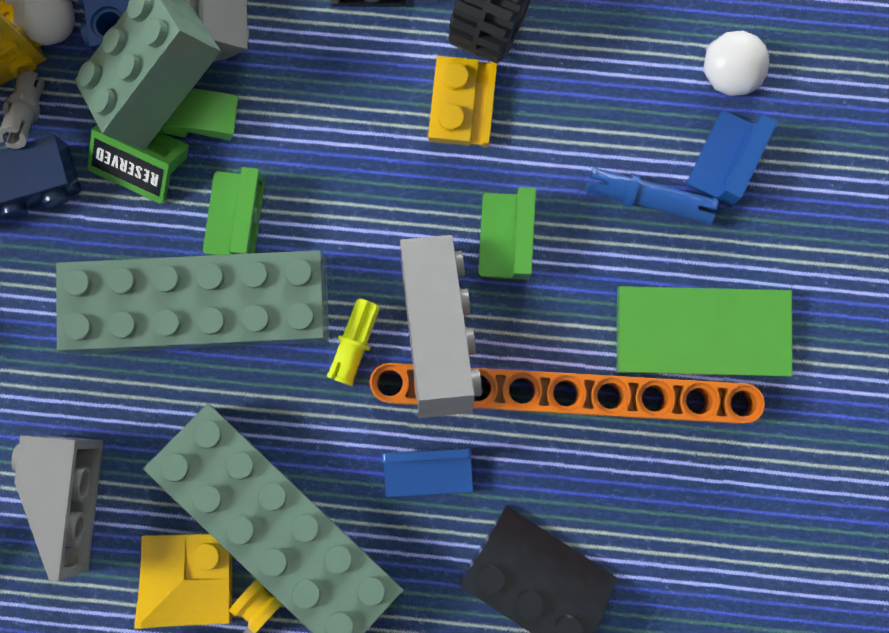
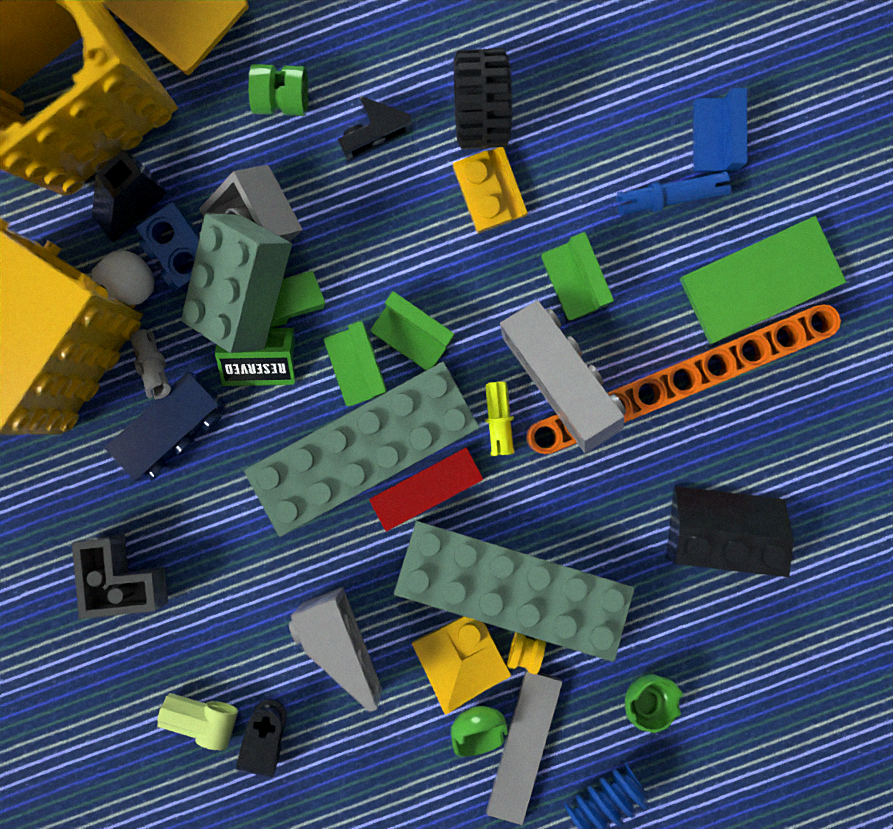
camera: 25 degrees left, 5 degrees up
blue panel [381,448,473,498] -> none
white hair [703,30,769,96] -> none
none -> red tile [369,447,483,532]
none -> bright green panel [371,291,455,370]

